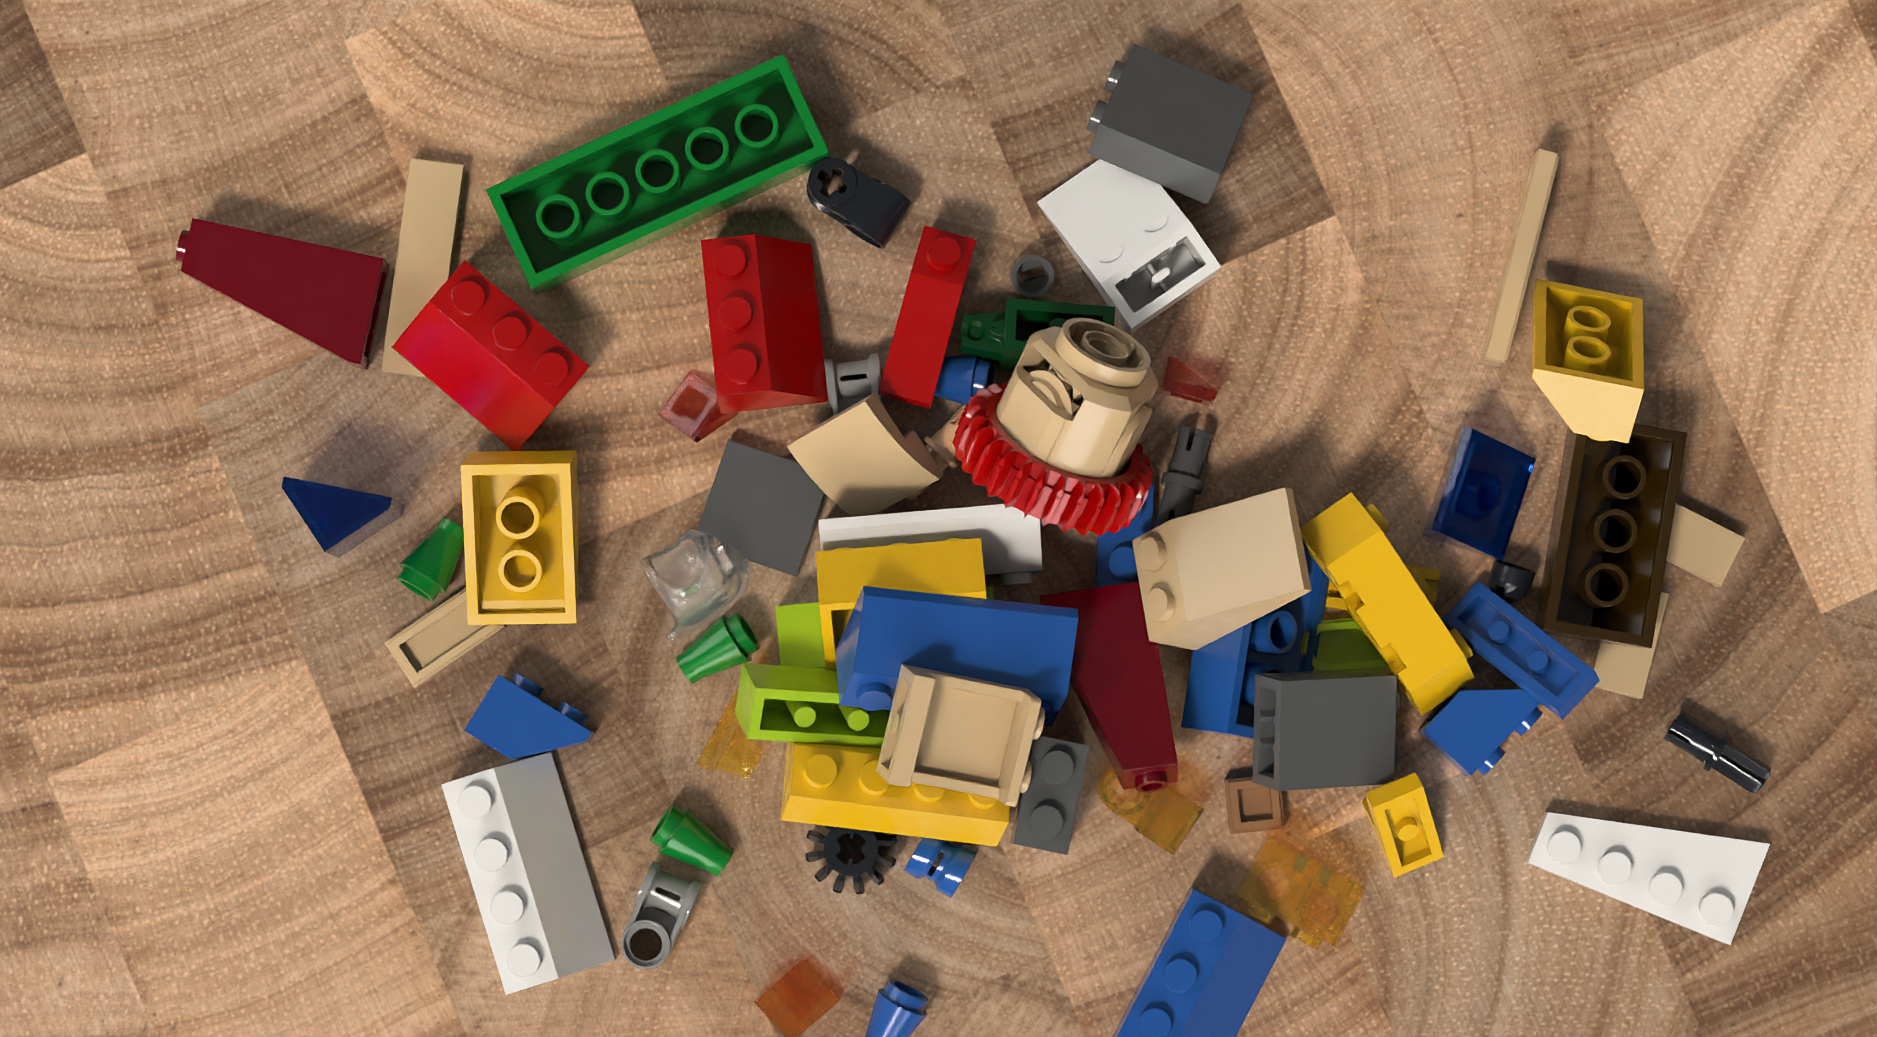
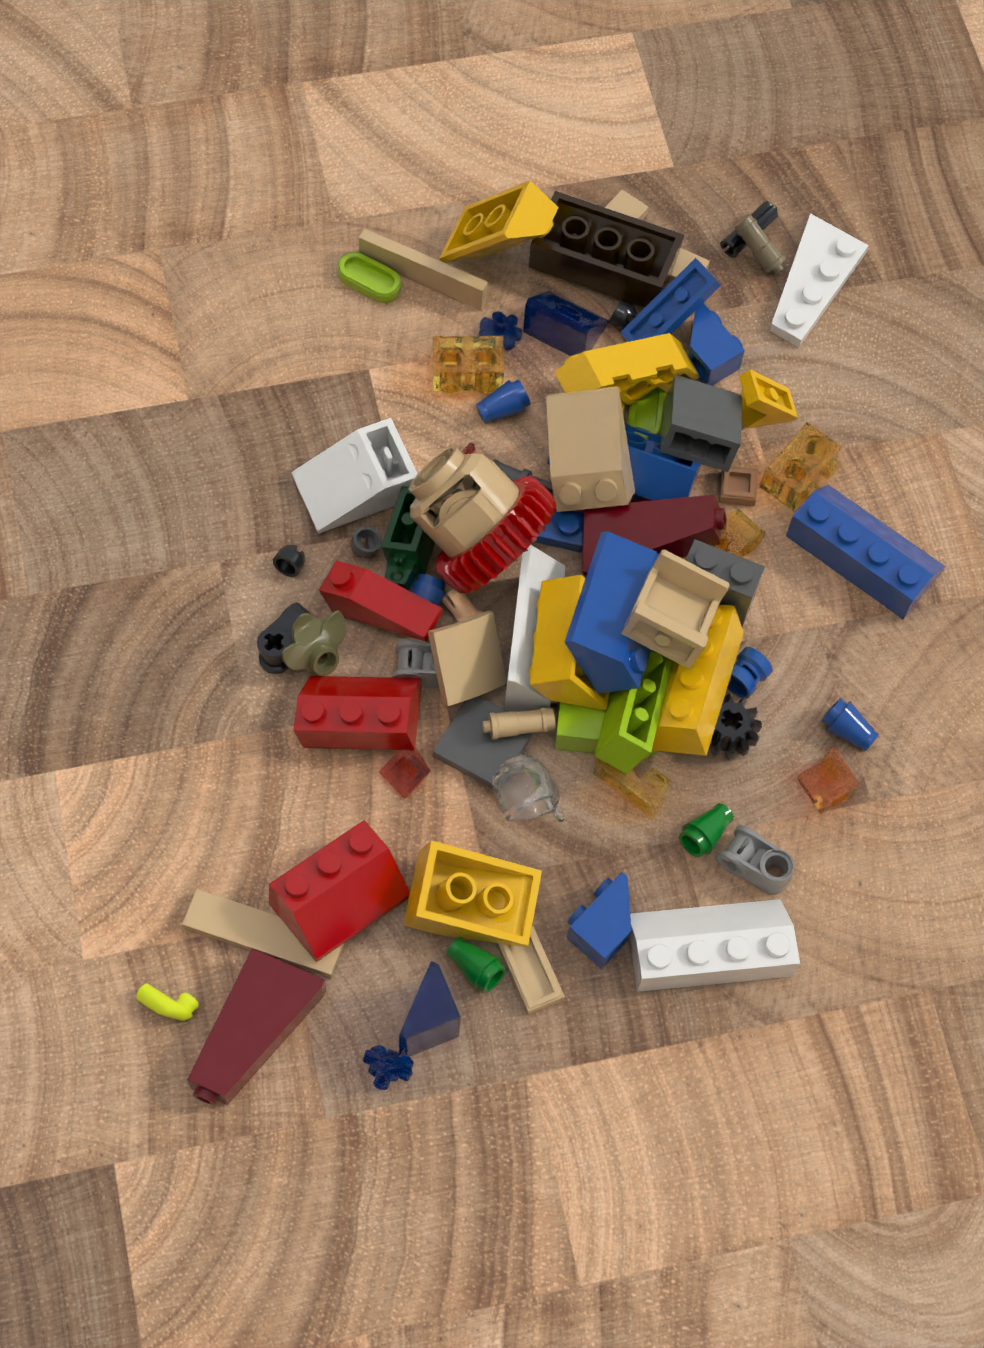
camera: 80 degrees left, 20 degrees down
green brick [486,54,830,296] -> none
green cone [676,612,760,684] -> none
dark grey brick [1086,44,1254,205] -> none
none -> neon yellow arm [136,983,199,1021]
none -> black hinge [273,545,305,577]
none -> olive plate [281,610,346,676]
none -> lime tile [338,252,401,303]
none -> clear blue plant [363,1045,414,1090]
none -> clear yellow brick [432,336,504,393]
none -> blue cone [475,379,531,423]
none -> clear blue plant [478,311,522,353]
none -> tan piece [482,707,555,740]
none -> dark tan piece [734,214,785,274]

